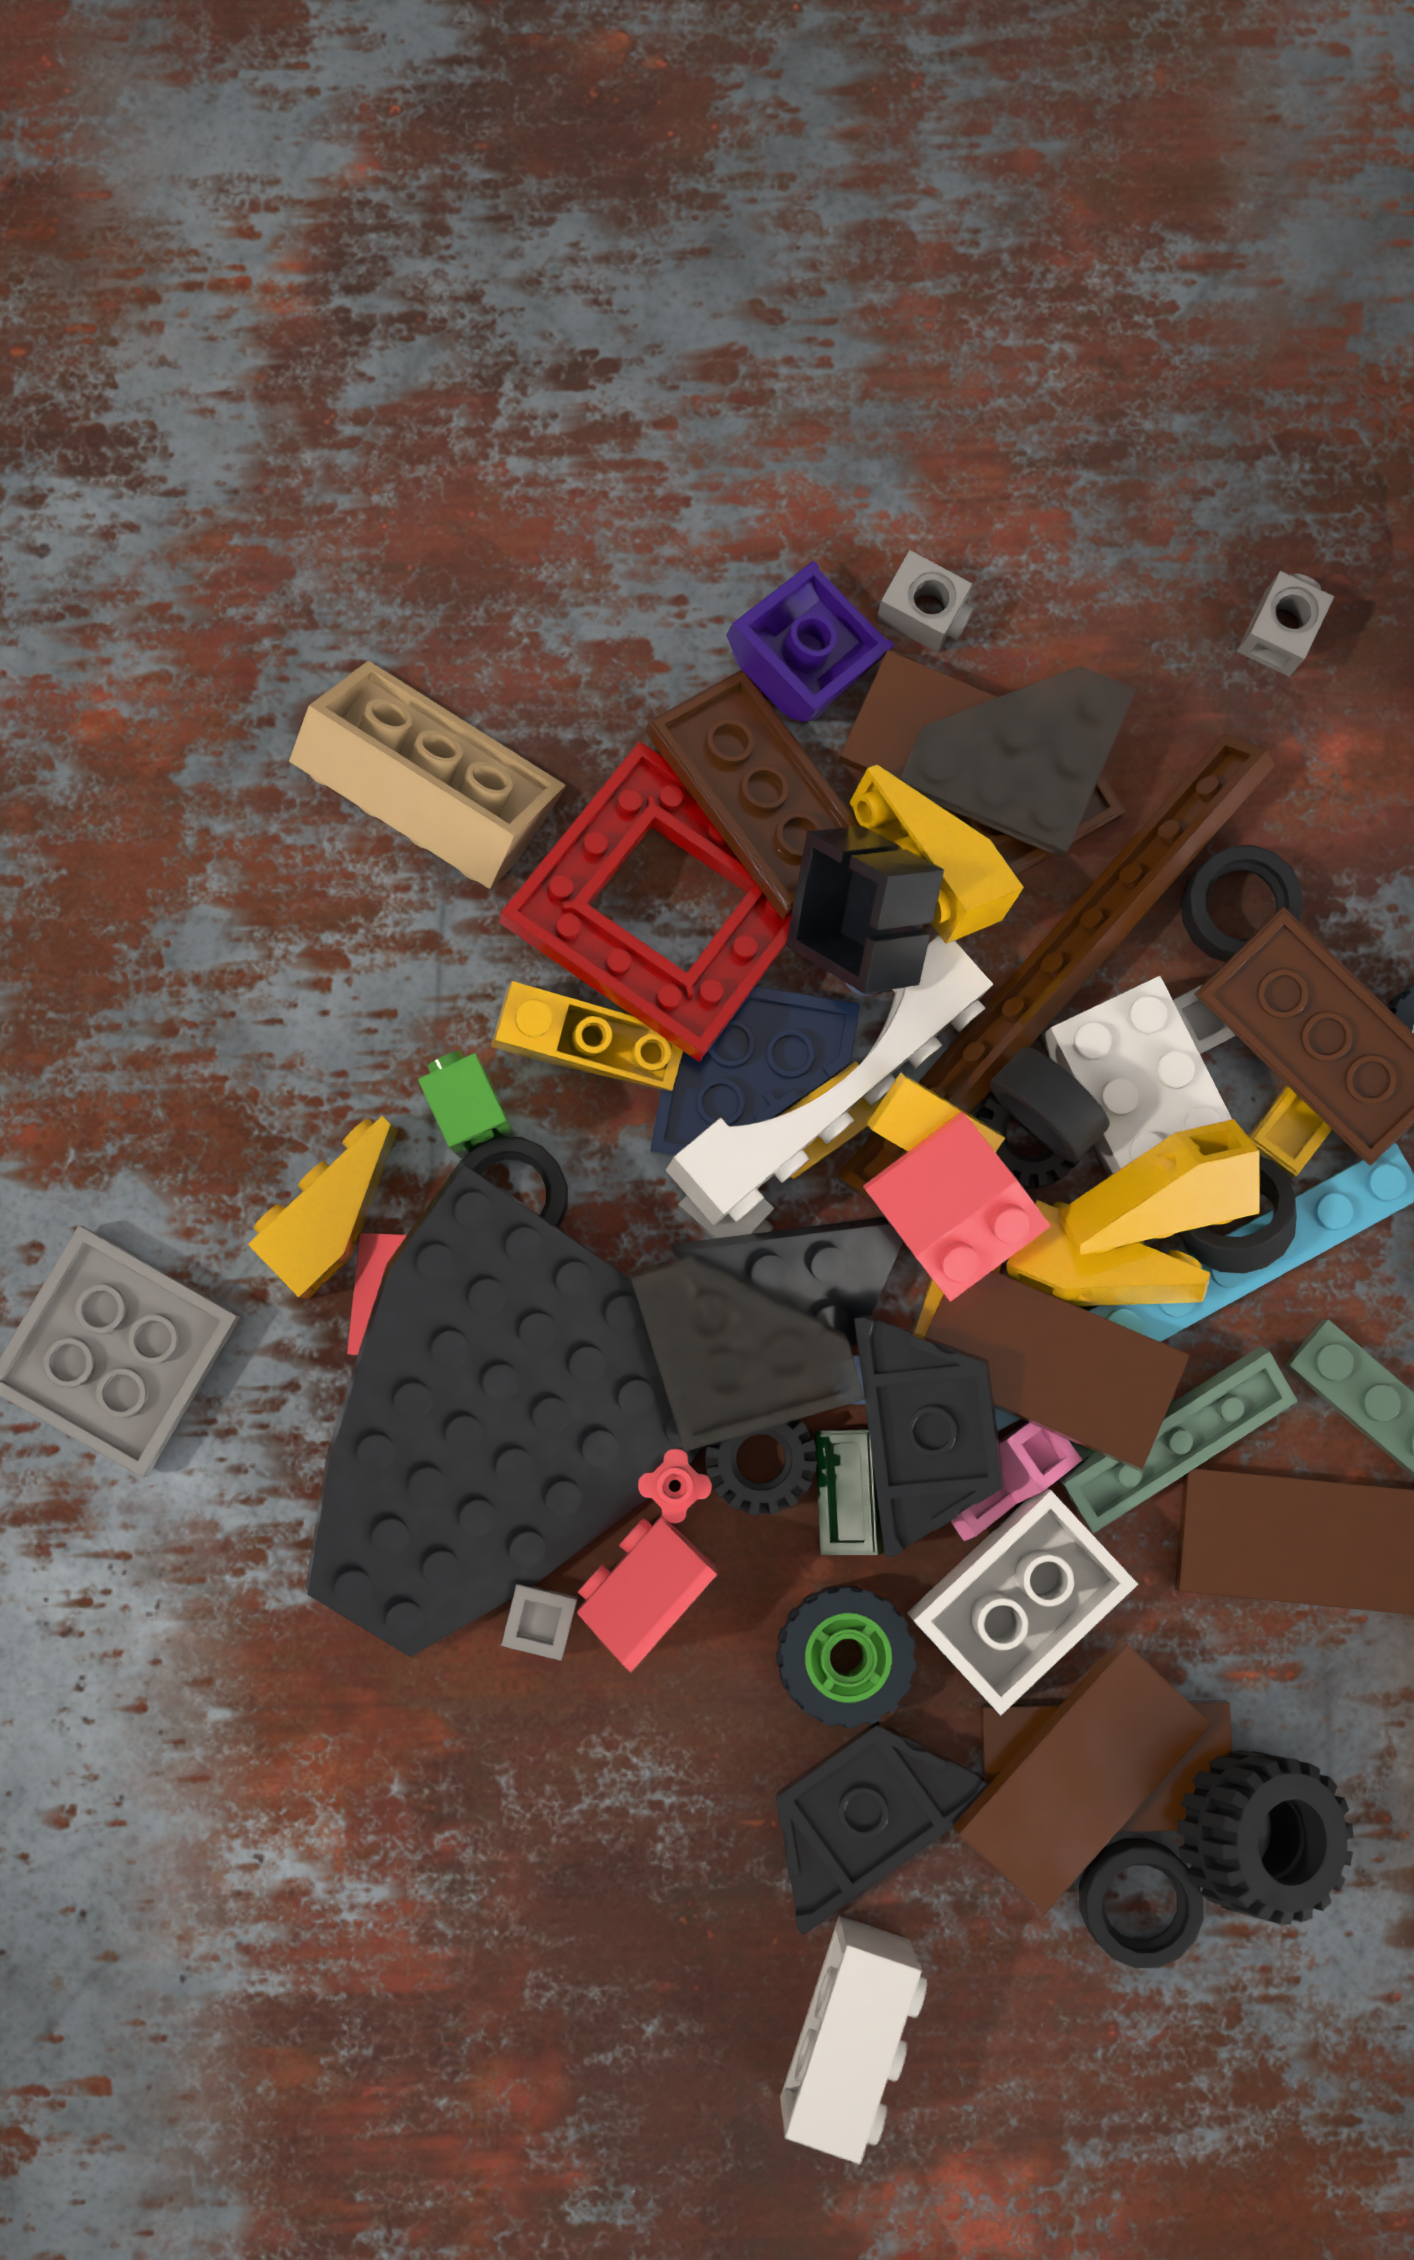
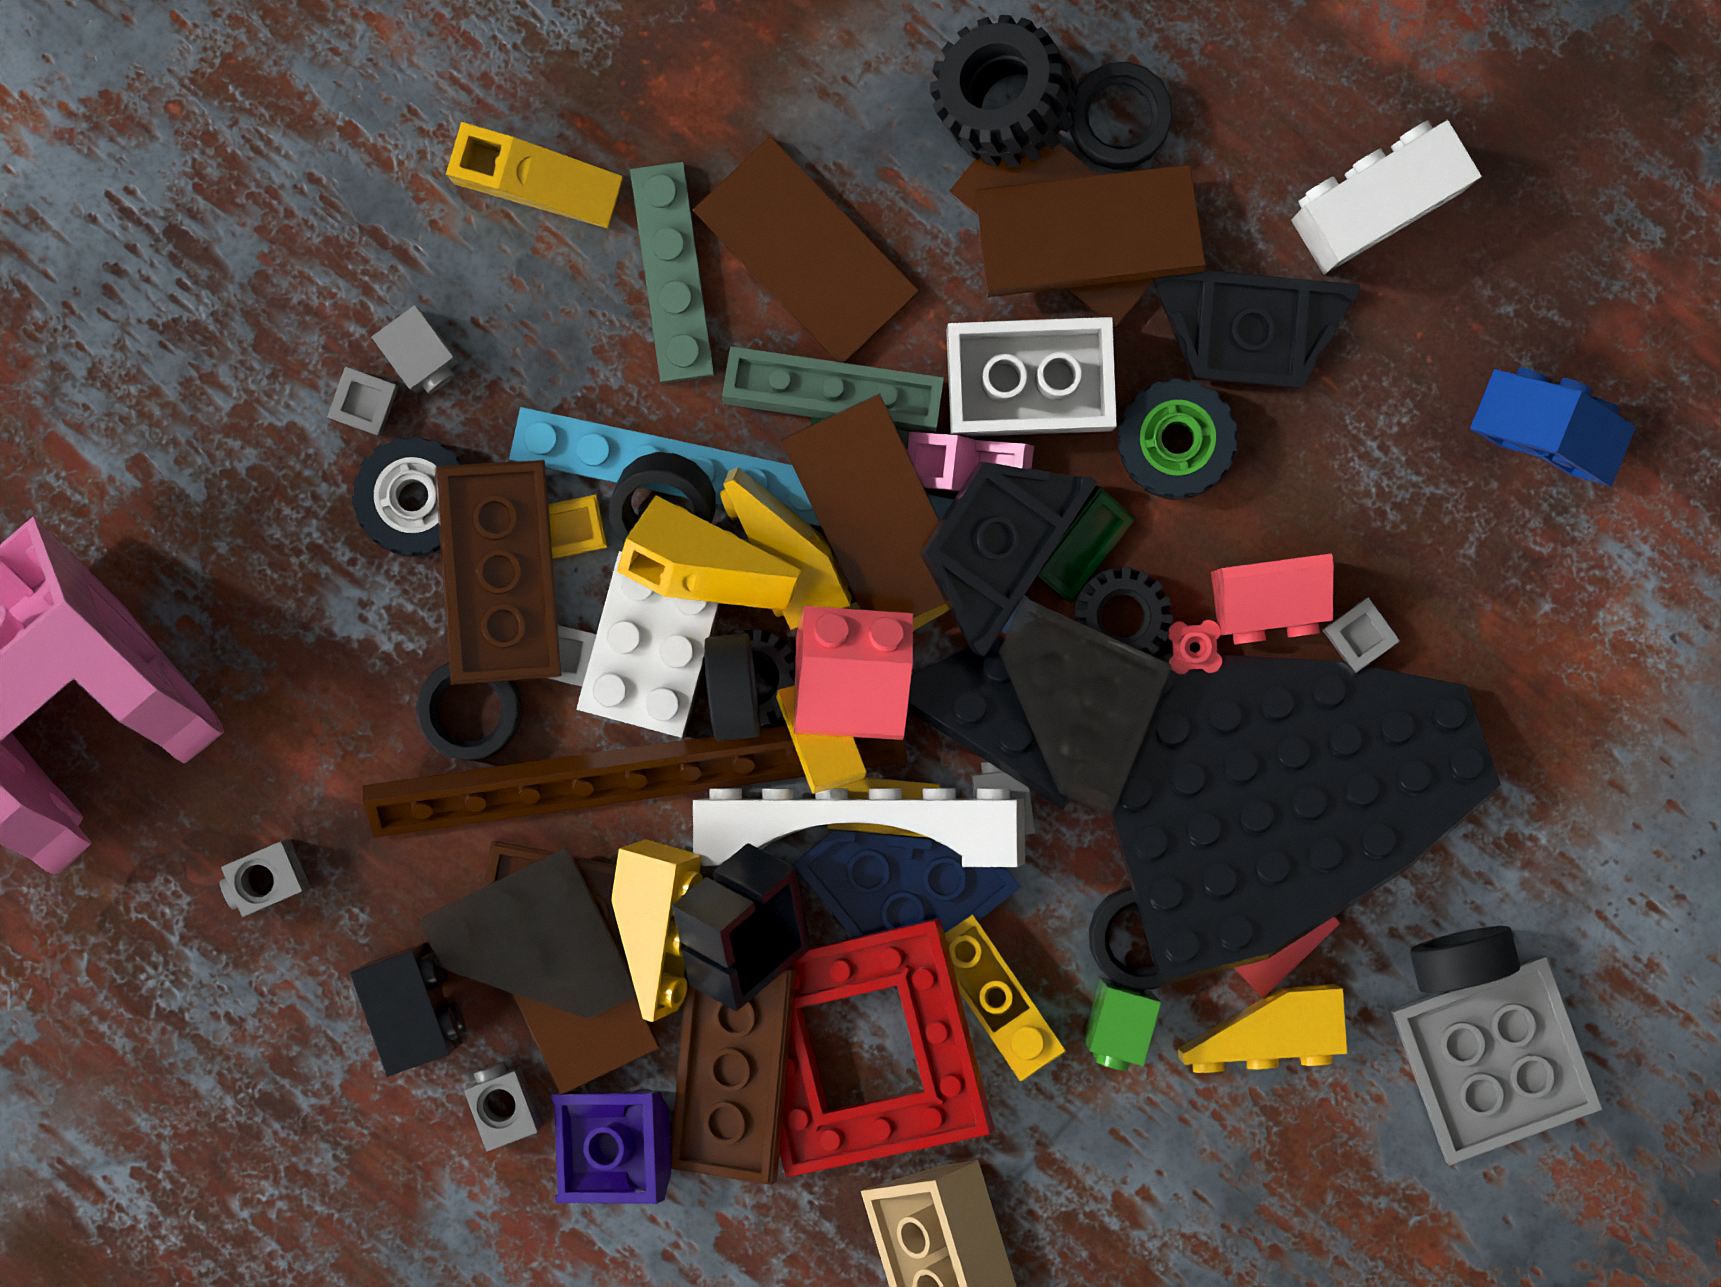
camera: 135 degrees left, 5 degrees up
none -> black piece [349,942,466,1077]
none -> black tyre [1410,926,1520,993]
none -> blue brick [1470,367,1636,487]

